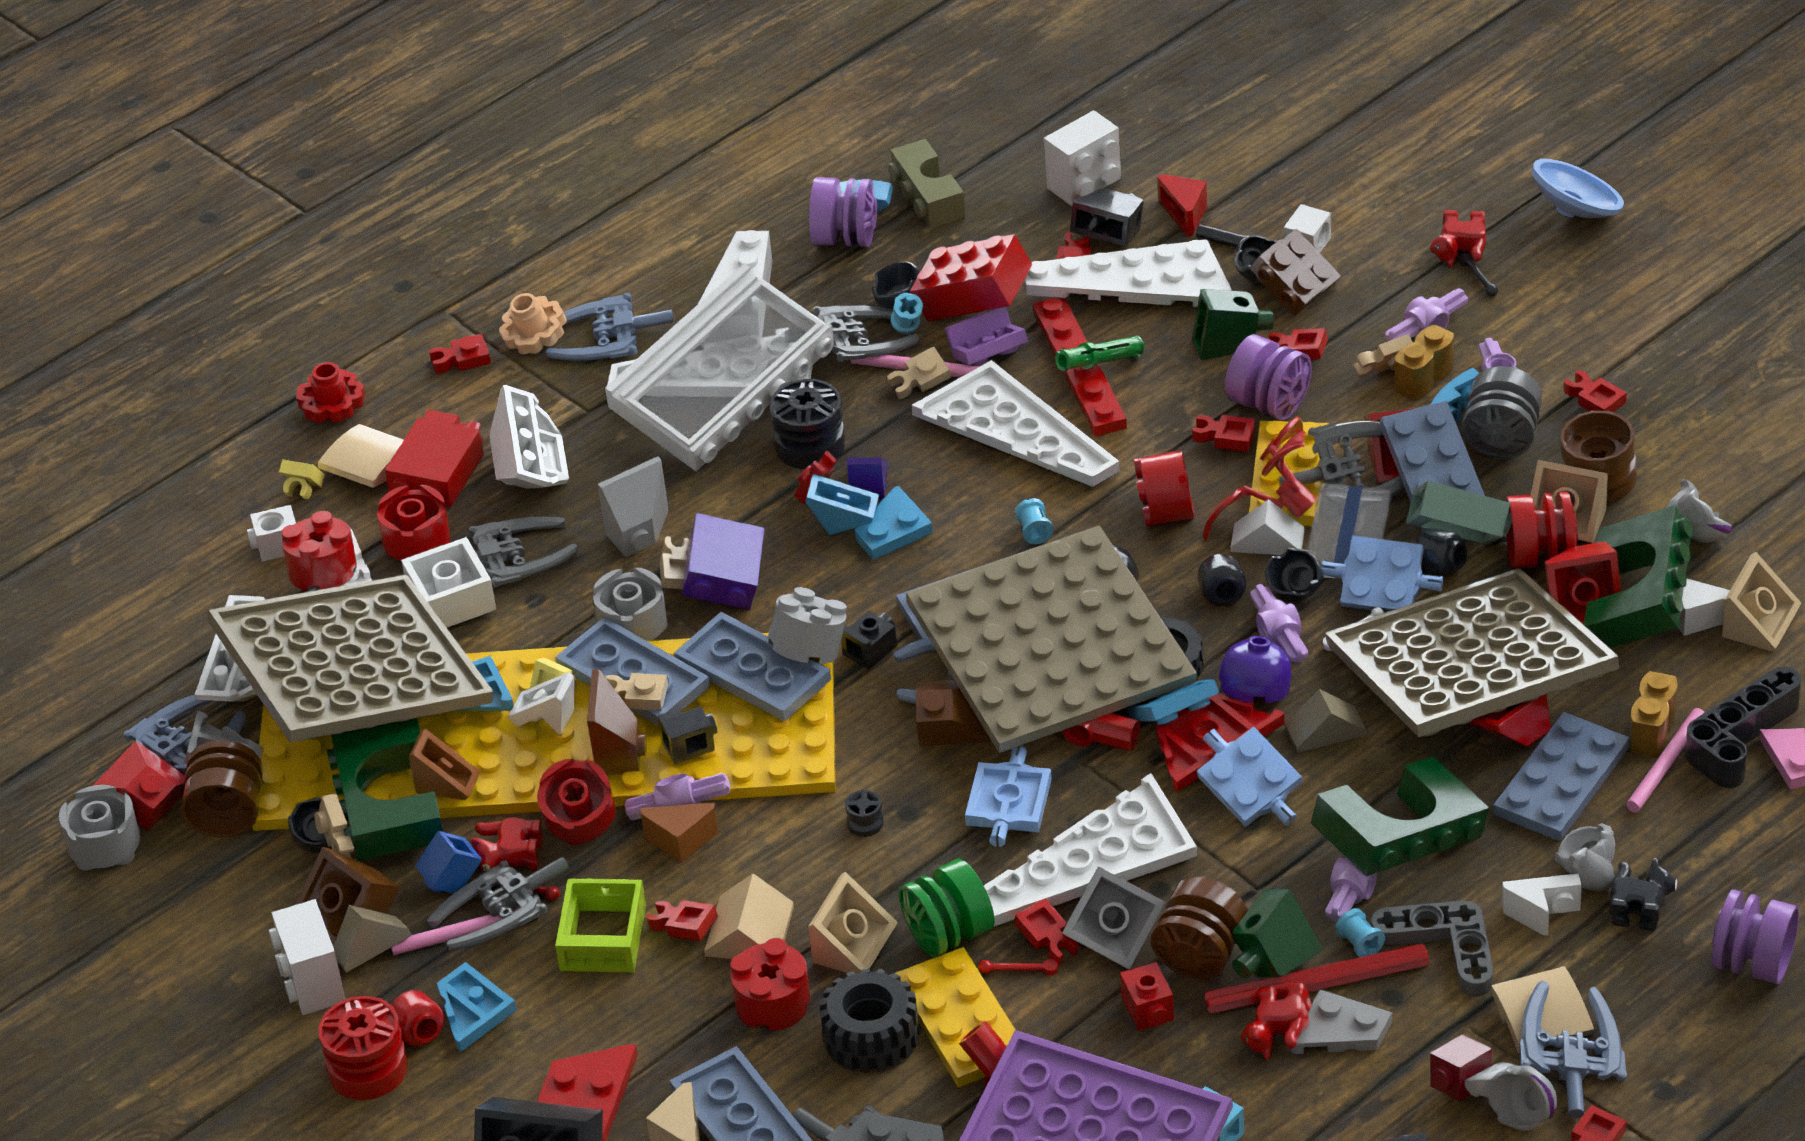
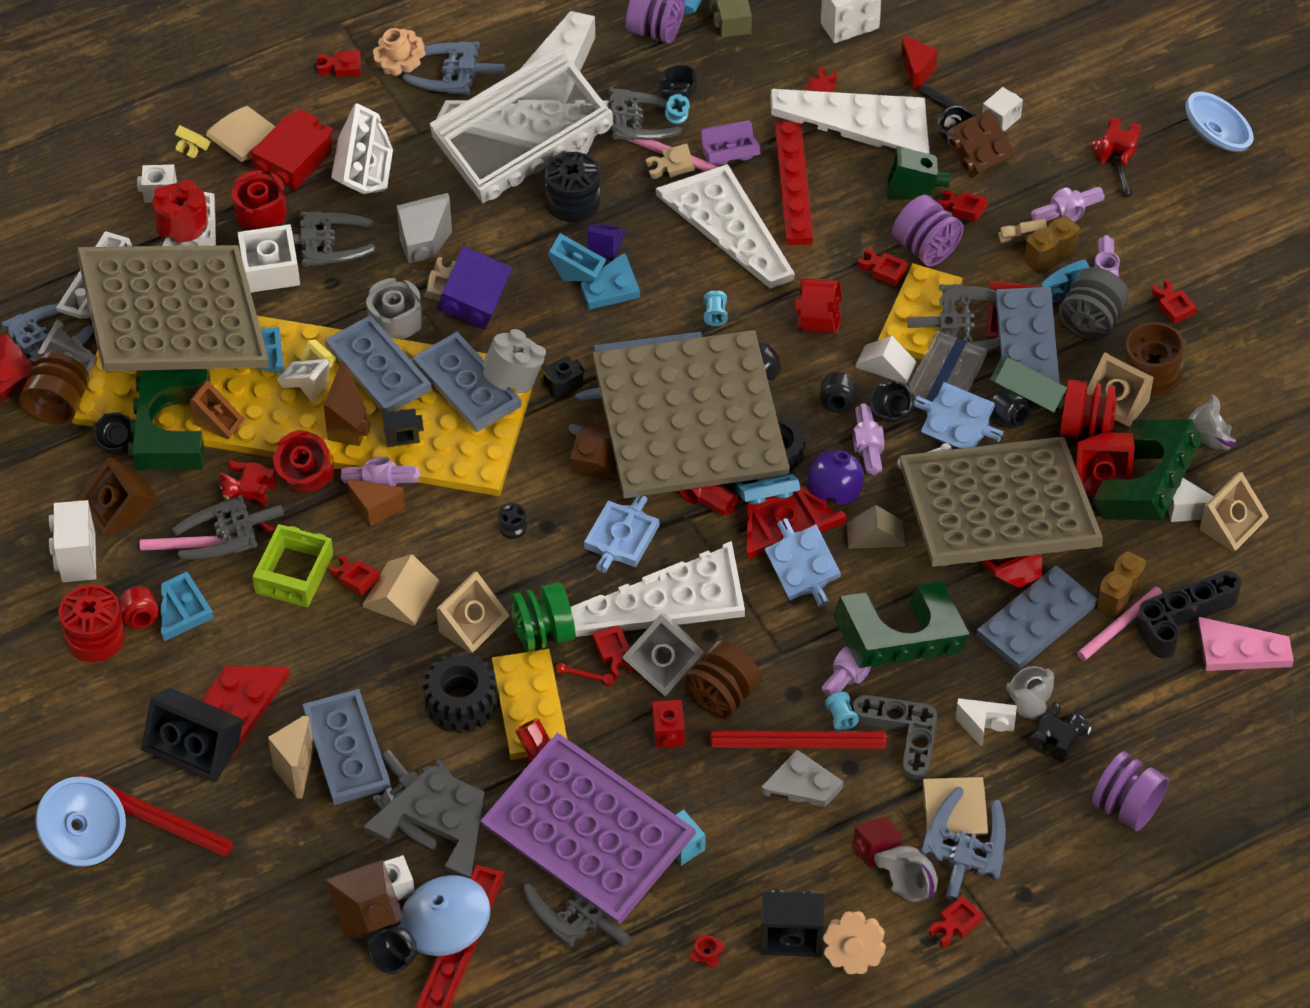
camera: 10 degrees right, 10 degrees up
red plant [296,362,365,423] -> none
tan plate [315,794,354,858] -> none
dark tan slope [333,905,412,973] -> none
blue brick [415,831,482,893] -> none
tan plate [605,673,668,711] -> none
red brick [730,938,811,1030] -> none
red plate [794,451,837,504] -> none
red brick [910,234,1032,322] -> none
green pin [1055,335,1144,371] -> none
black torso [1070,188,1144,247] -> none
red plant [1203,416,1317,542] -> none
dark green torso [1232,889,1323,979] -> none
red animal [1241,983,1312,1060] -> none

